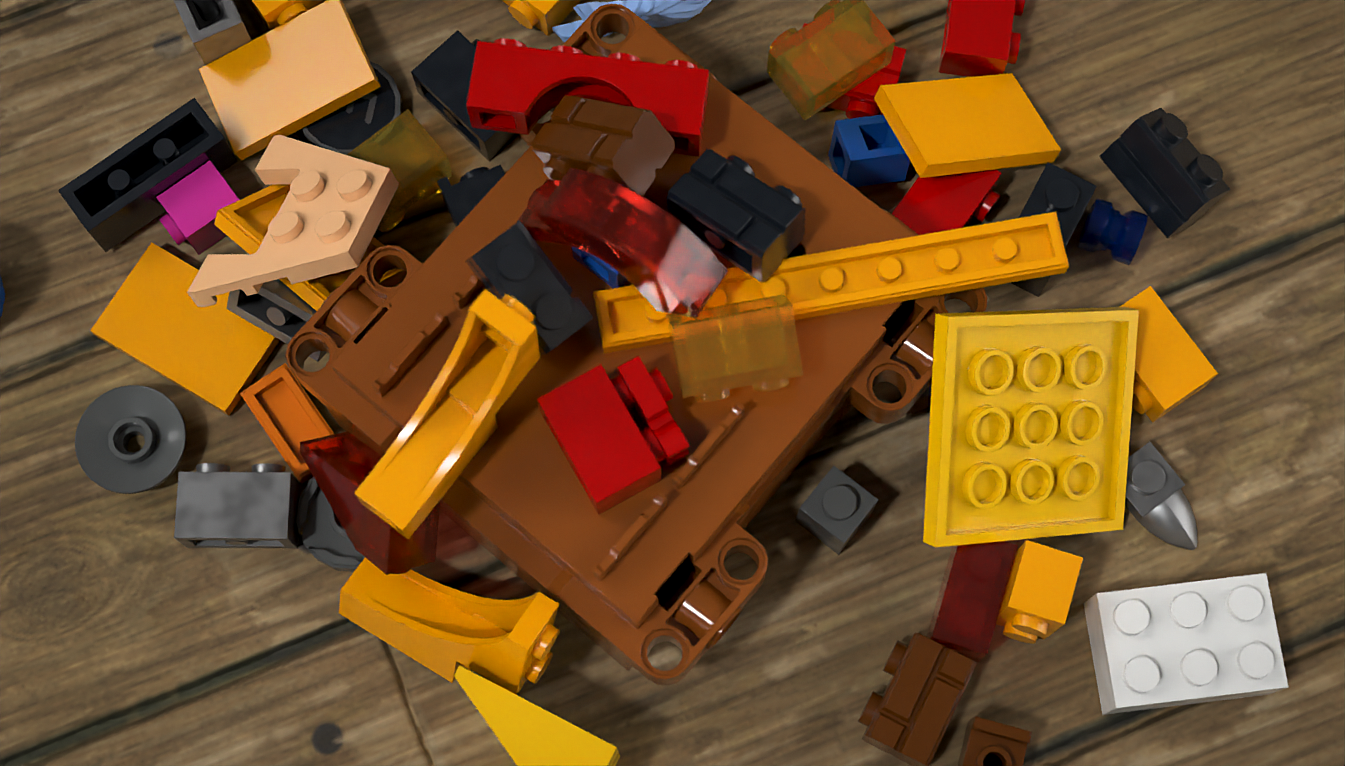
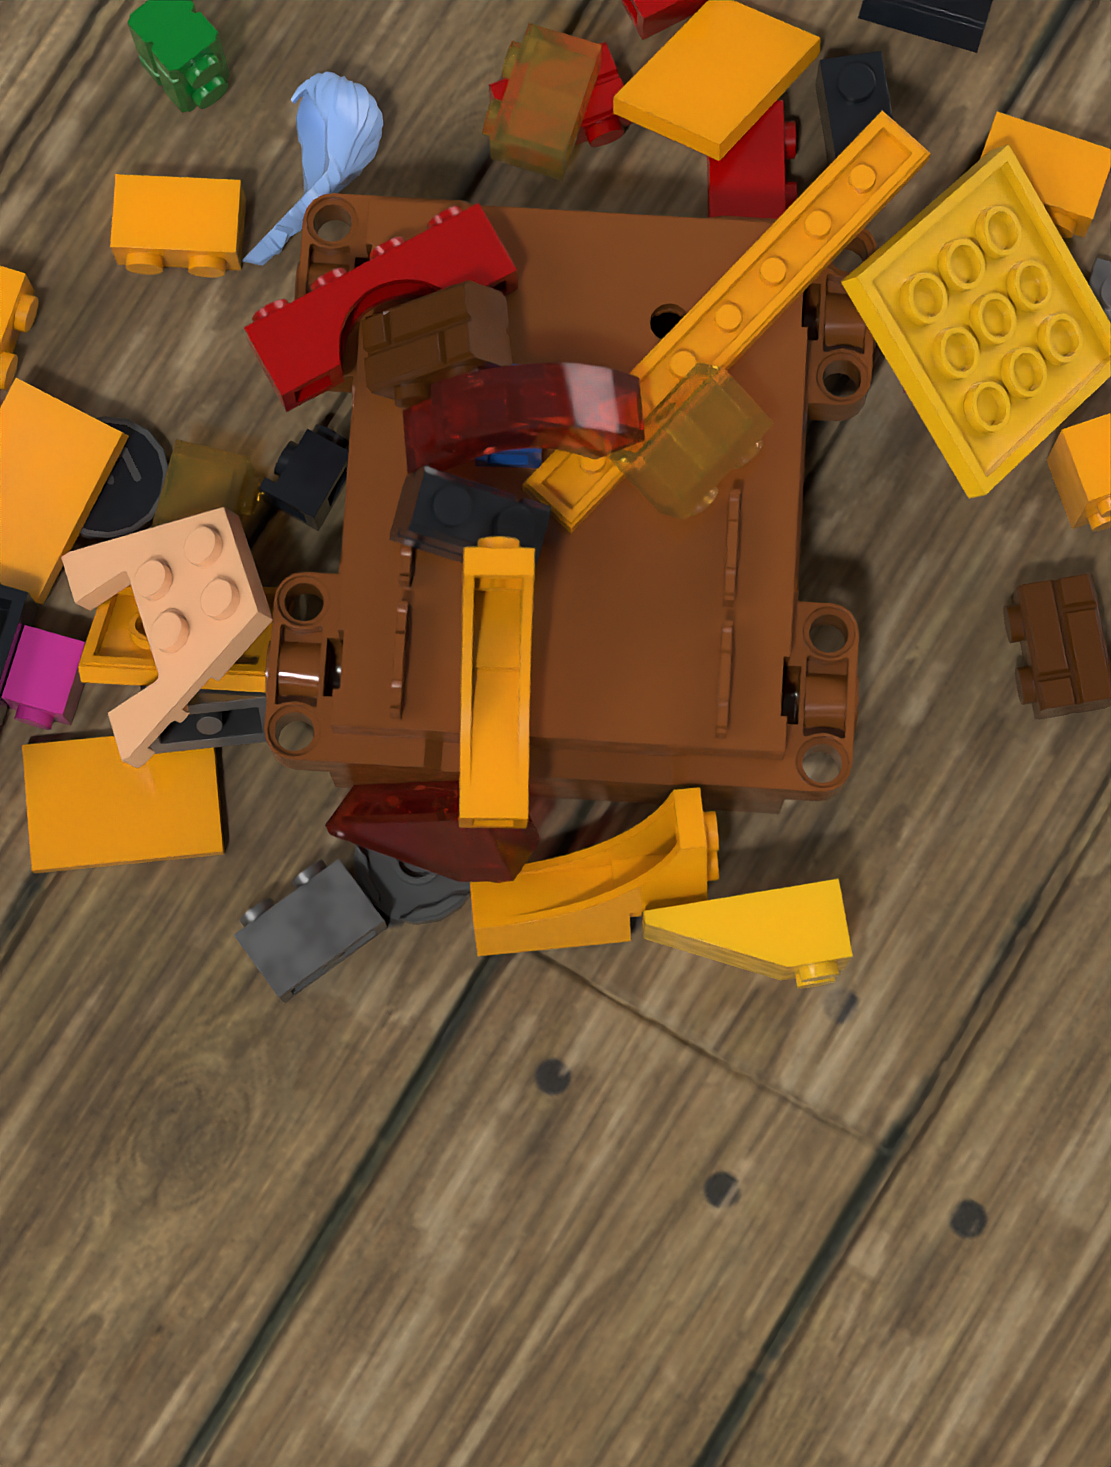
camera: 35 degrees left, 5 degrees up
dark grey dish [75,385,187,494] -> none
orange tile [240,363,348,484] -> none
black brick [411,30,519,162] -> none
red brick [537,364,666,515] -> none
red plate [617,355,690,466] -> none
black brick [666,148,805,283] -> none
dark grey brick [796,466,878,555] -> none
blue brick [828,114,912,188] -> none
clear red brick [926,541,1018,662] -> none
clear blue wheel [1077,197,1148,265] -> none

